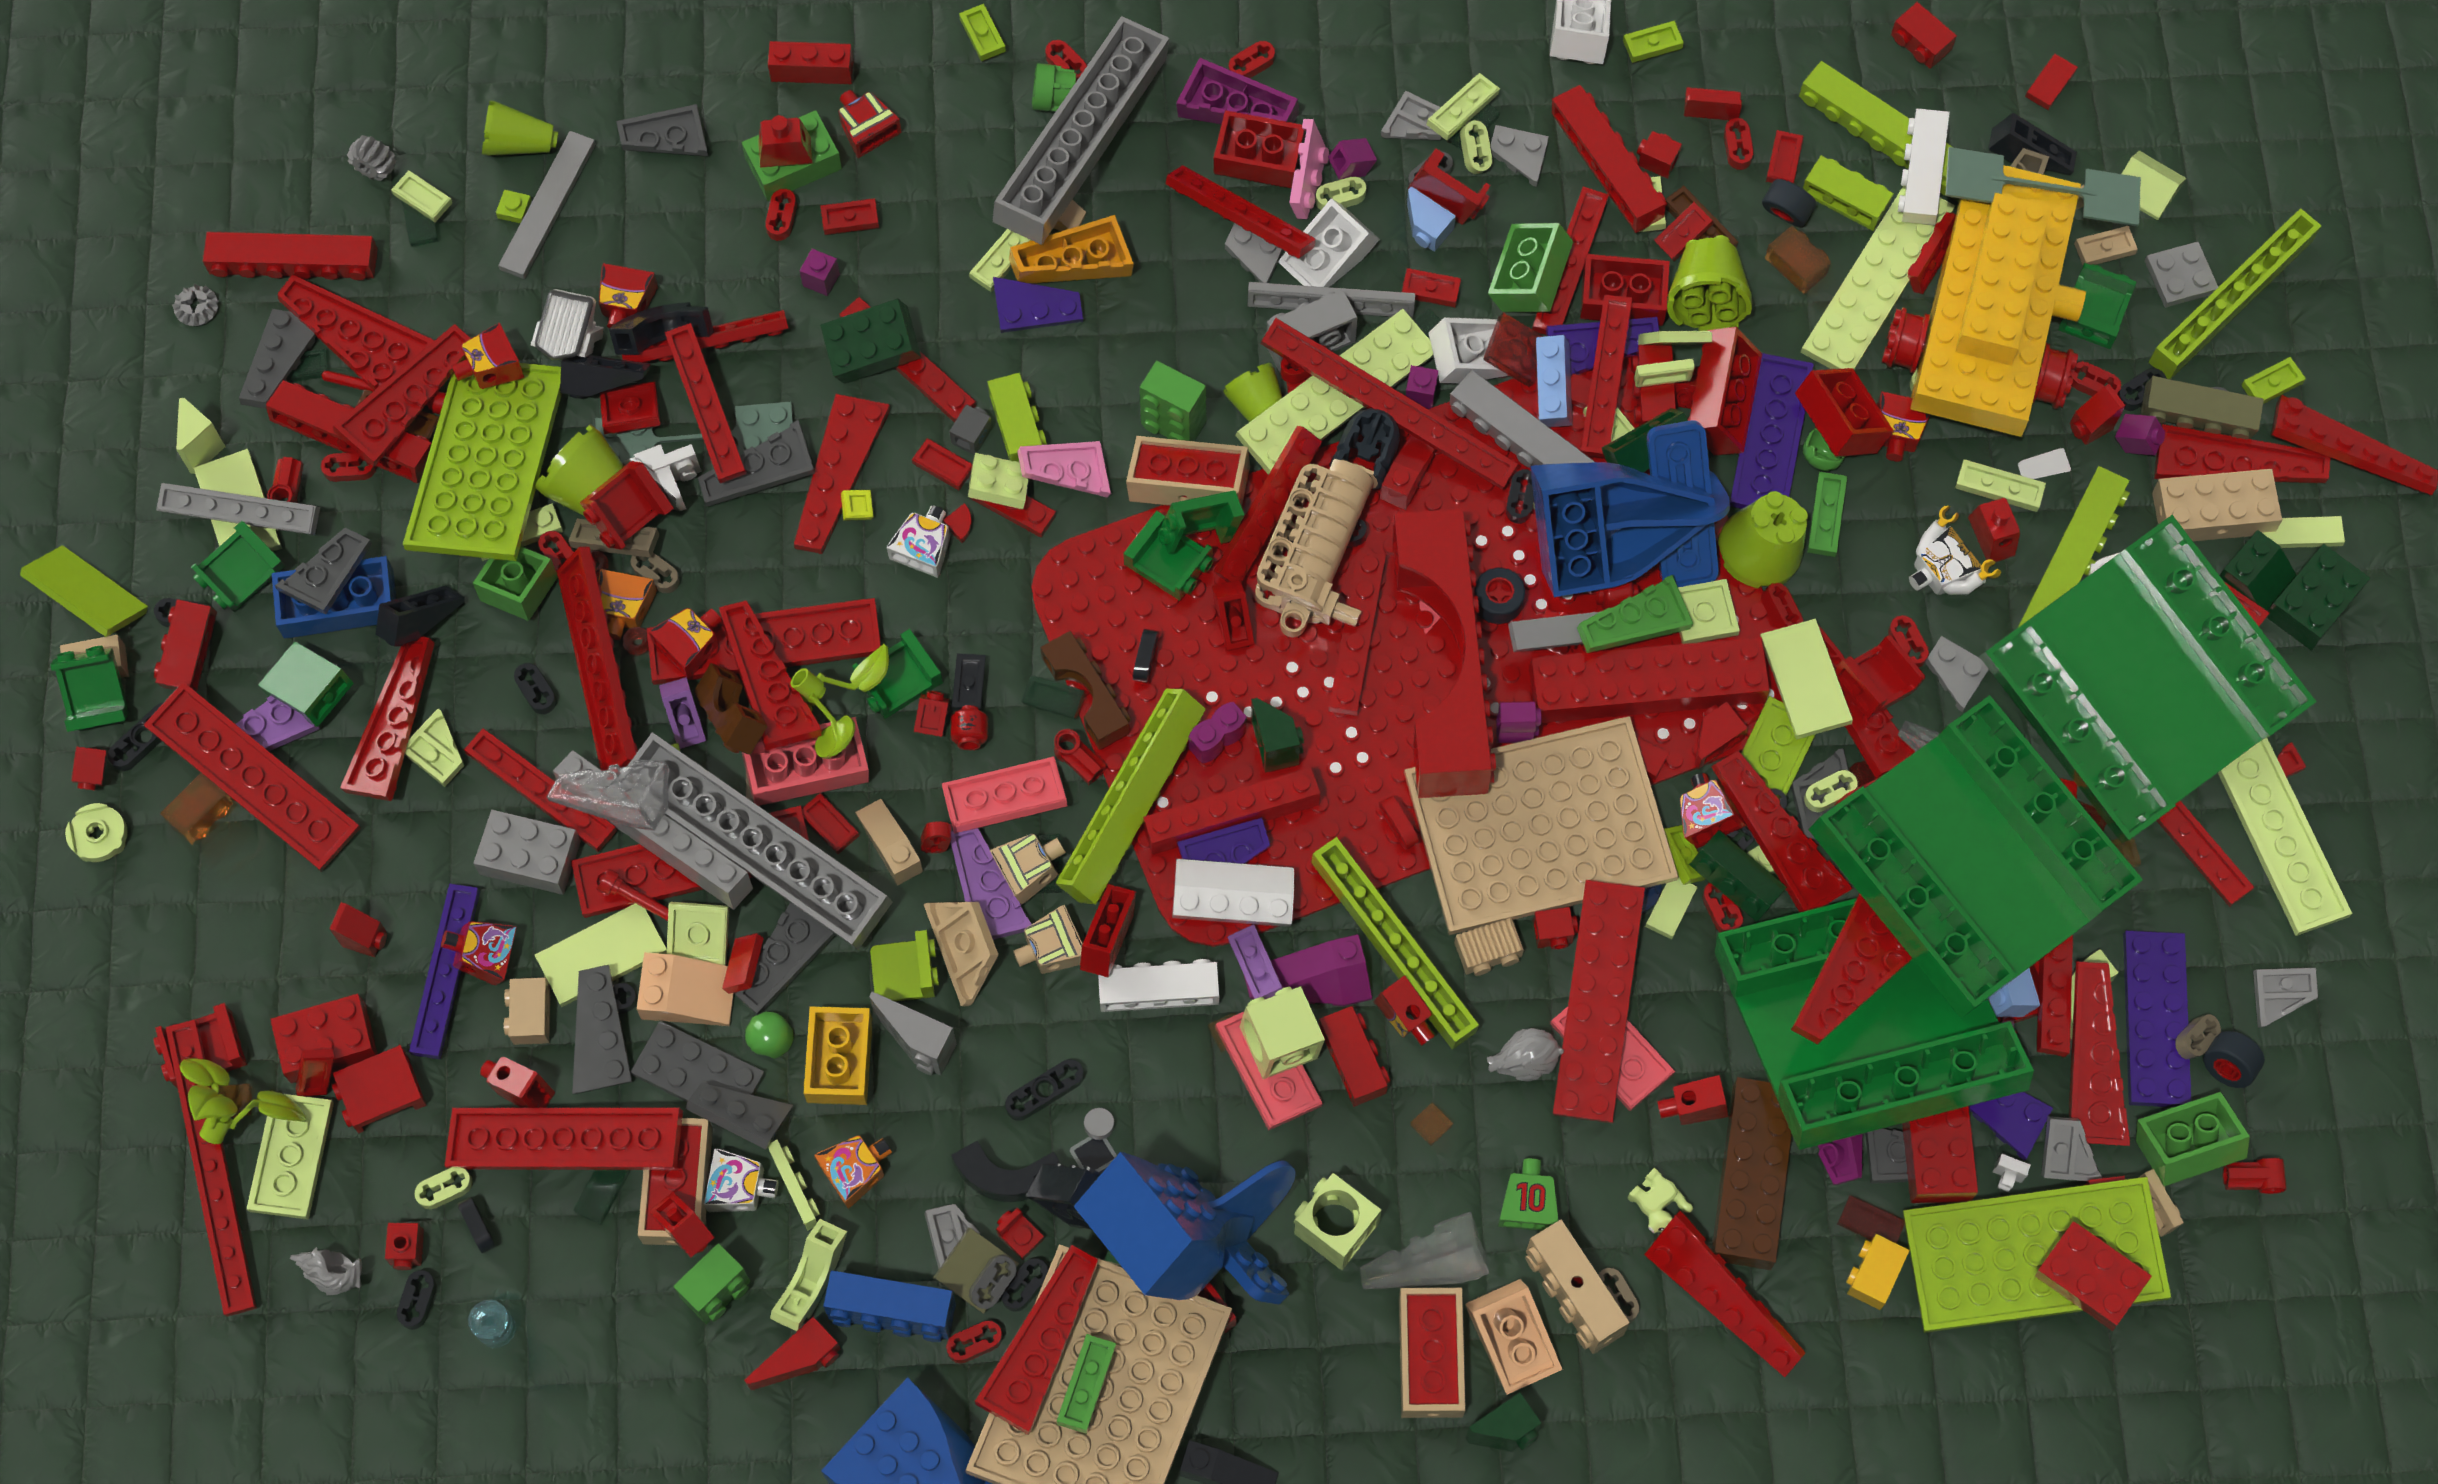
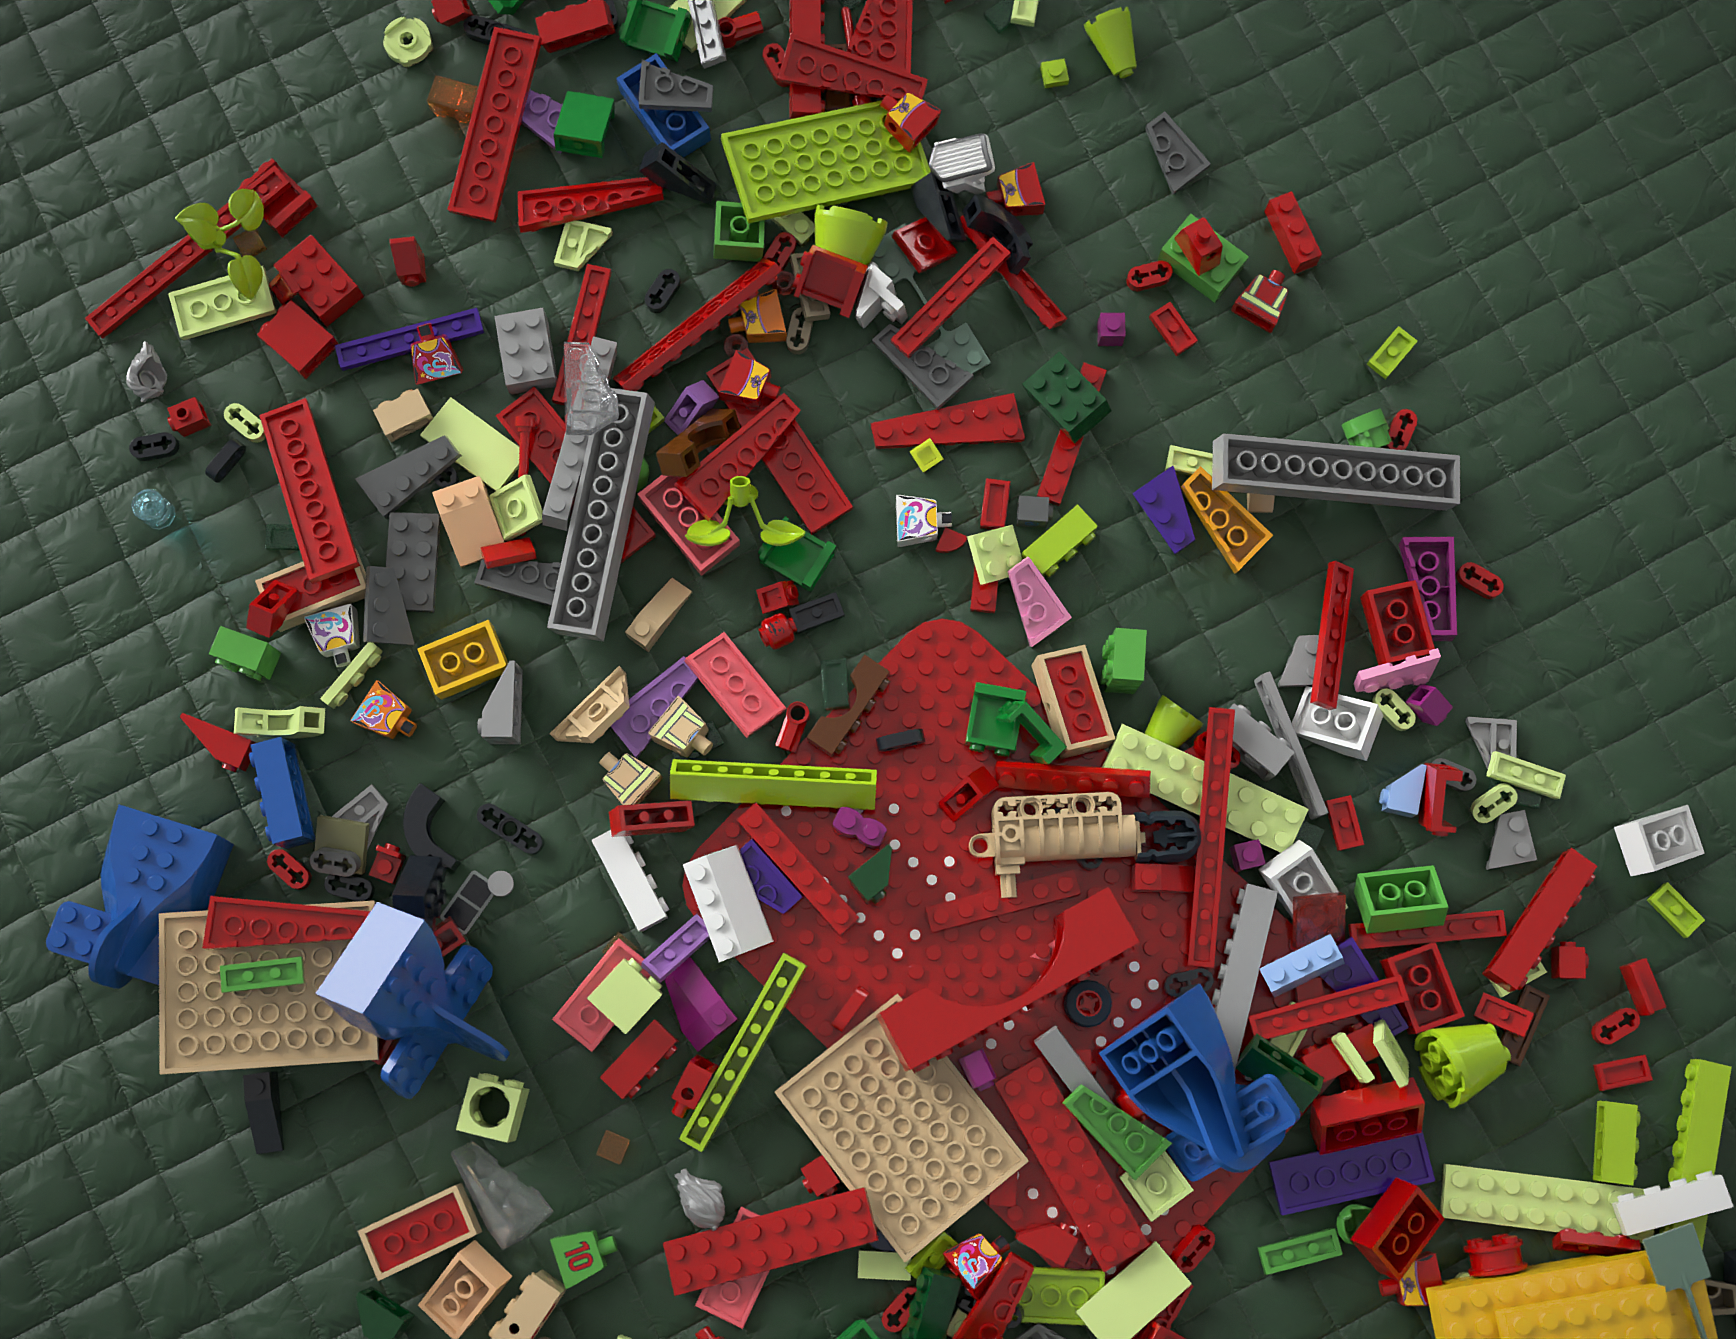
camera: 65 degrees right, 10 degrees up
red torso [480,1056,555,1108] -> none
light grey tile [498,131,596,279] -> none
bright green hair [745,1012,794,1059] -> none
red tile [802,793,859,855] -> none
lime bracket [870,930,939,1002] -> none
red beam [921,822,952,853] -> none
tan brick [1454,918,1524,976] -> none
lime cone [1718,491,1808,588] -> none
black wheel [1762,179,1817,227] -> none
clear orange brick [1765,226,1831,294] -> none

